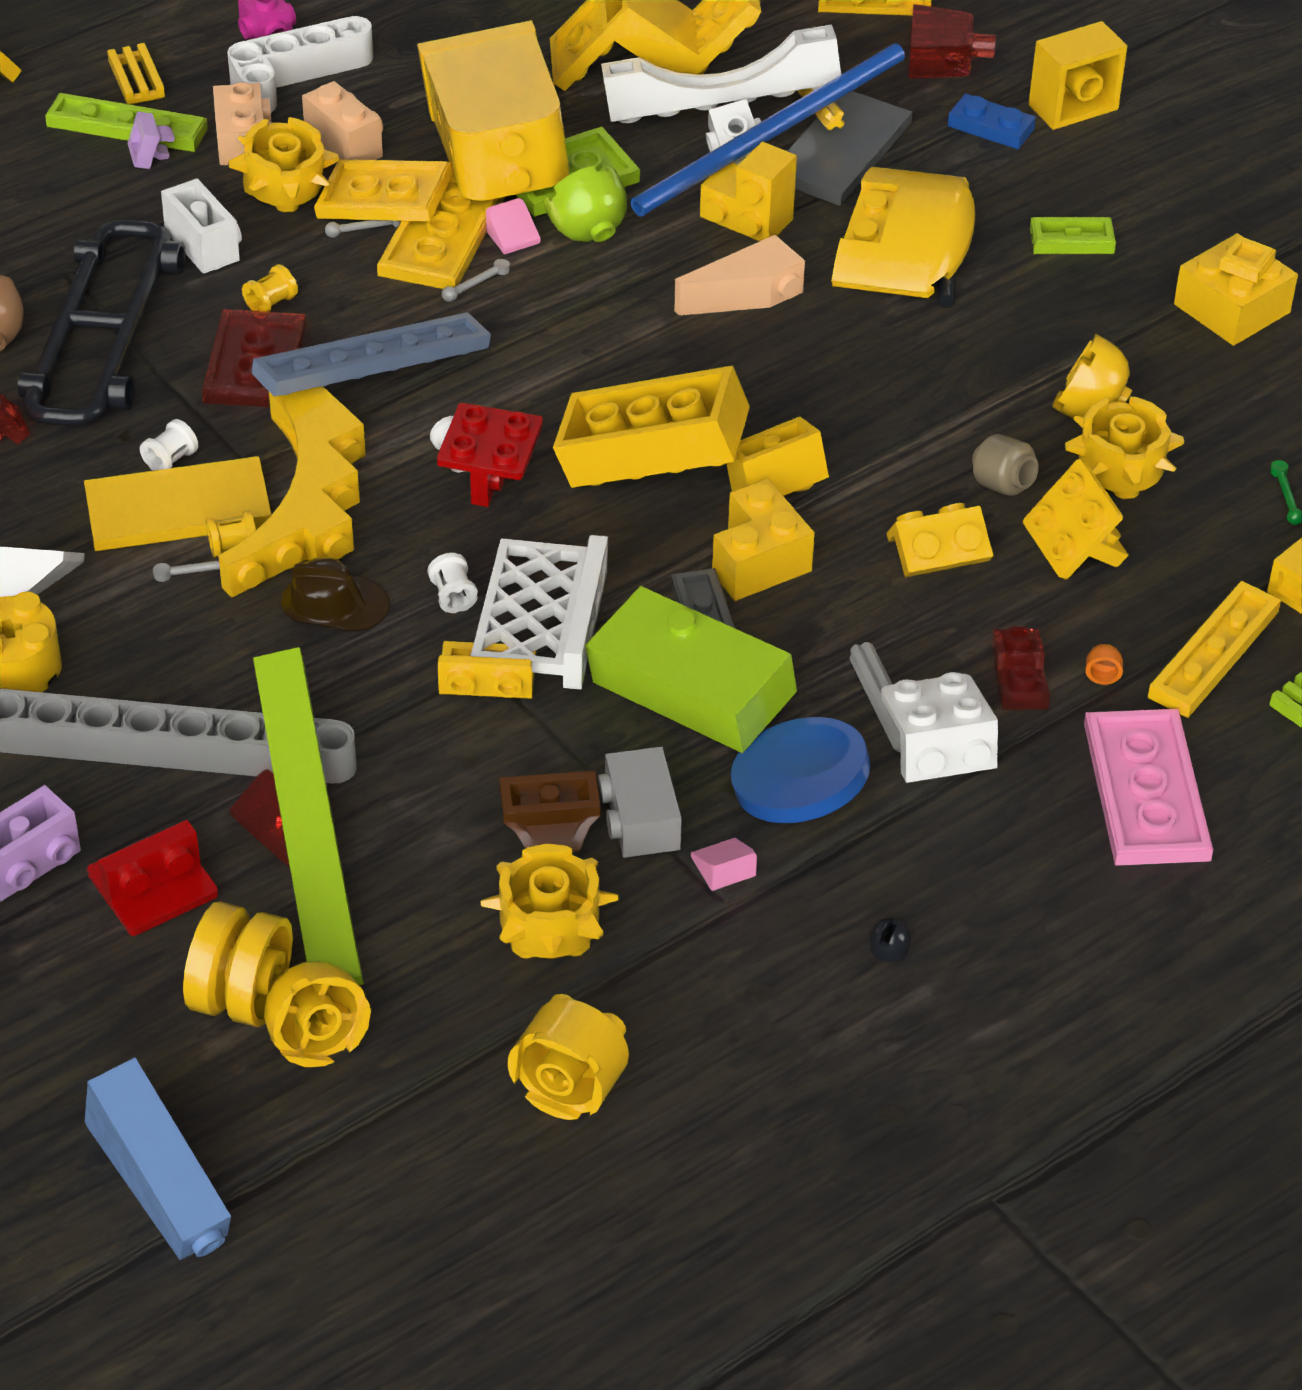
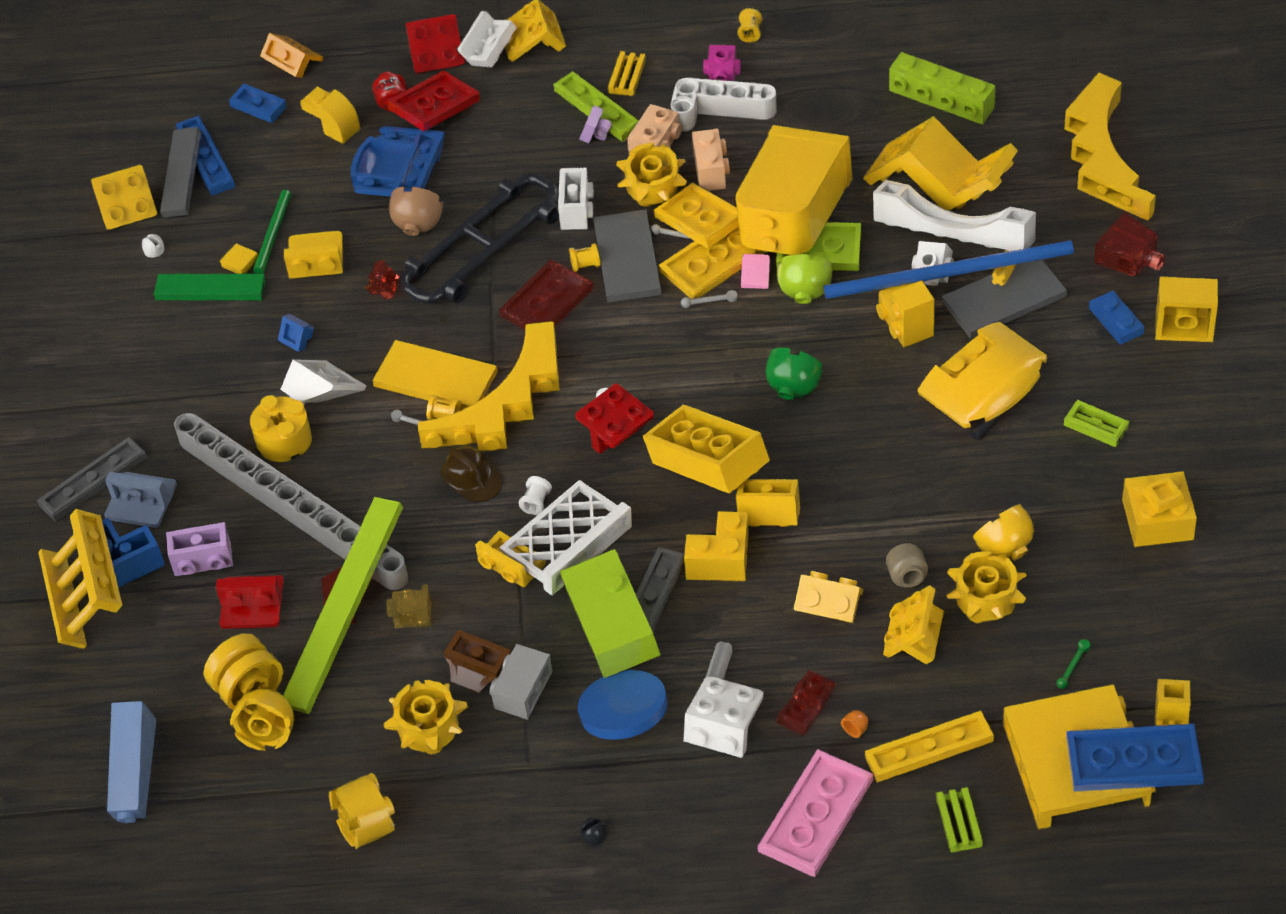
camera: 40 degrees right, 5 degrees up
white bush [139,419,199,471] -> none
sand blue plate [252,312,491,397] -> none
light nougat slope [674,235,805,315] -> none
bright pink slope [691,838,757,891] -> none
none -> clear yellow brick [387,585,432,628]
none -> dark grey tile [593,210,661,303]
none -> green cylinder [765,348,823,400]

